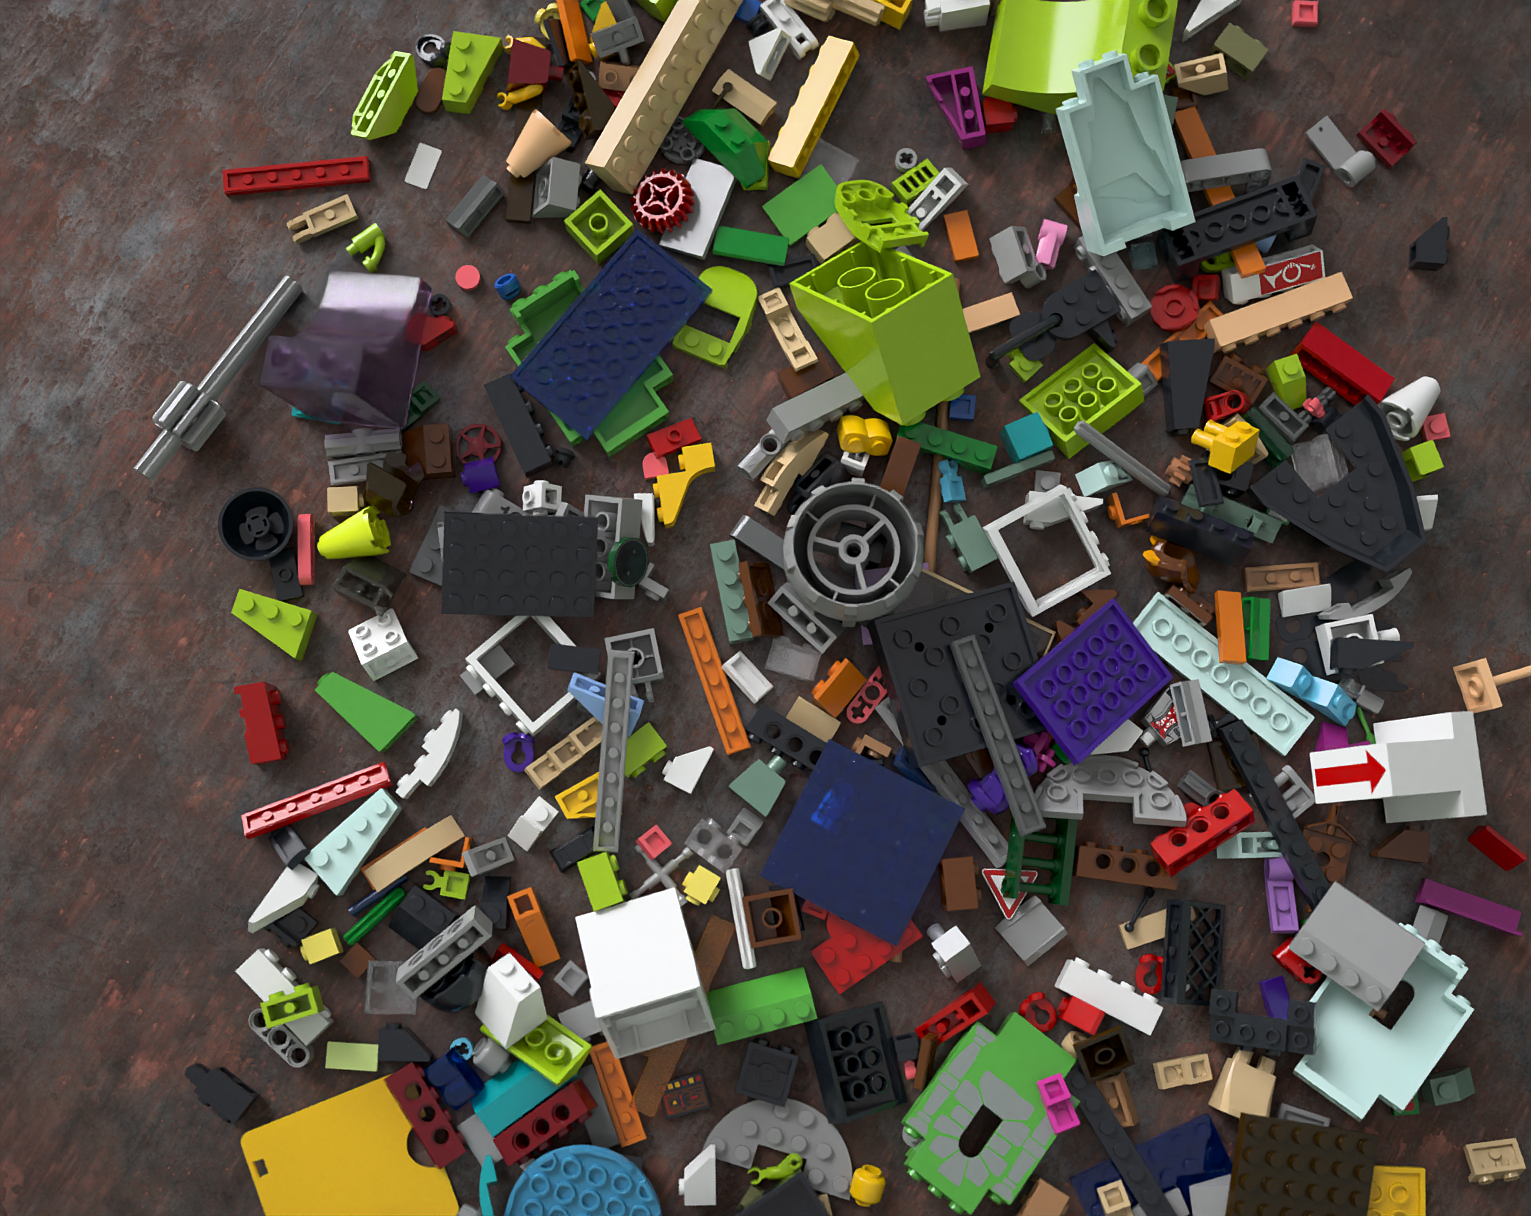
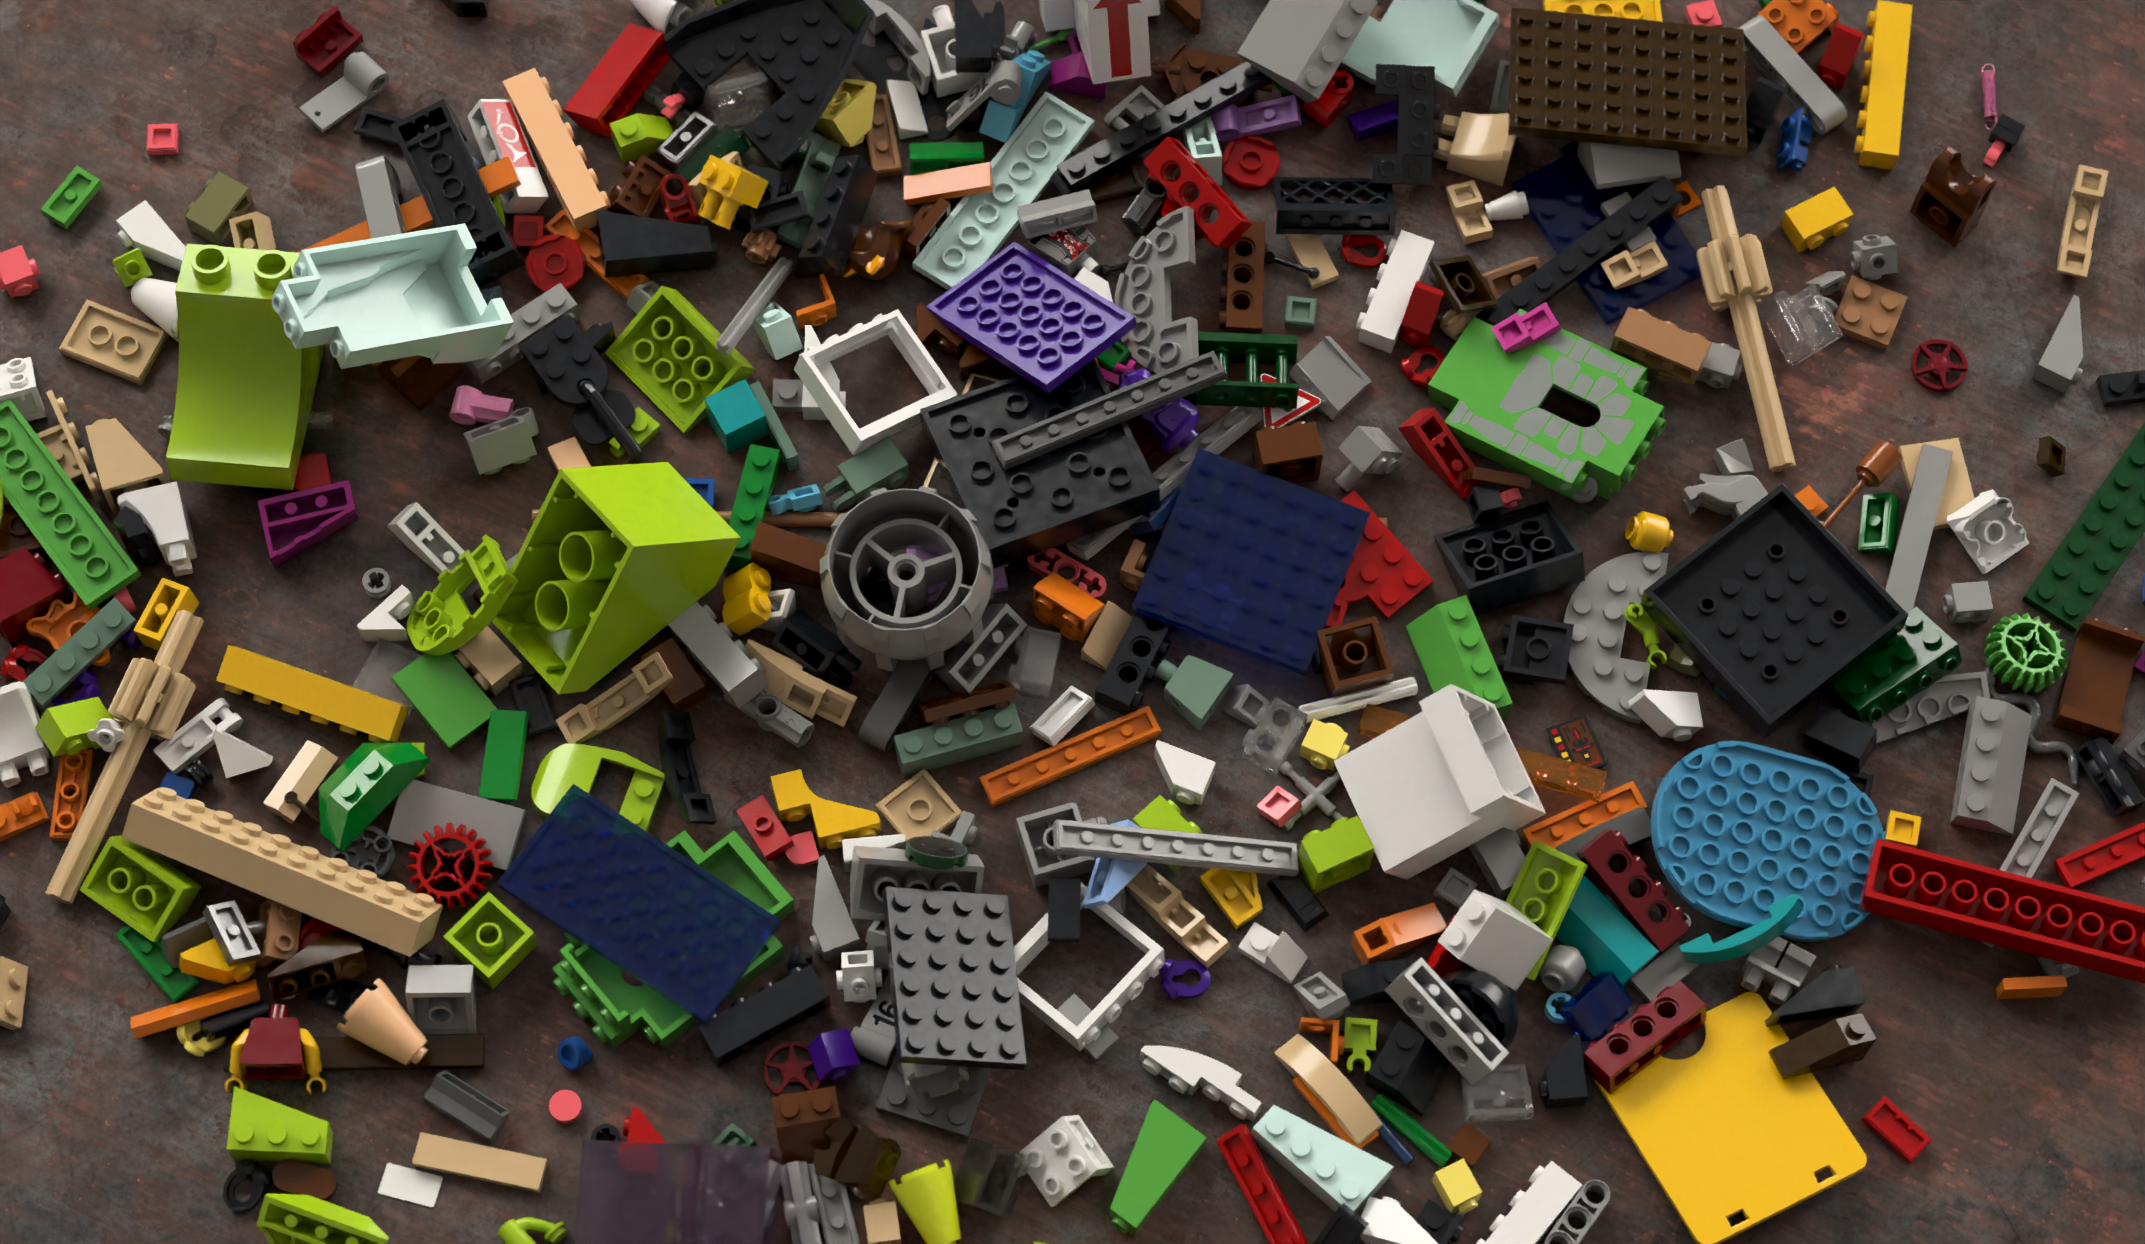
camera: 90 degrees left, 15 degrees down
lime brick [260,983,325,1029] -> none
yellowish green tile [325,1041,379,1071] -> none
lime slope [890,159,939,205] -> none
orange tile [943,210,979,263] -> none
none -> white slope [357,585,414,641]
none -> tan tile [412,1132,548,1193]
none -> black slope [658,710,717,825]
none -> light grey slope [809,855,860,963]
none -> light yellow slope [815,78,876,147]
none -> tan tile [875,768,962,841]
none -> light grey door [946,60,1022,132]
none -> red tile [1222,135,1281,191]
none -> sand green tile [1284,296,1317,330]
none -> white cone [1484,190,1530,221]

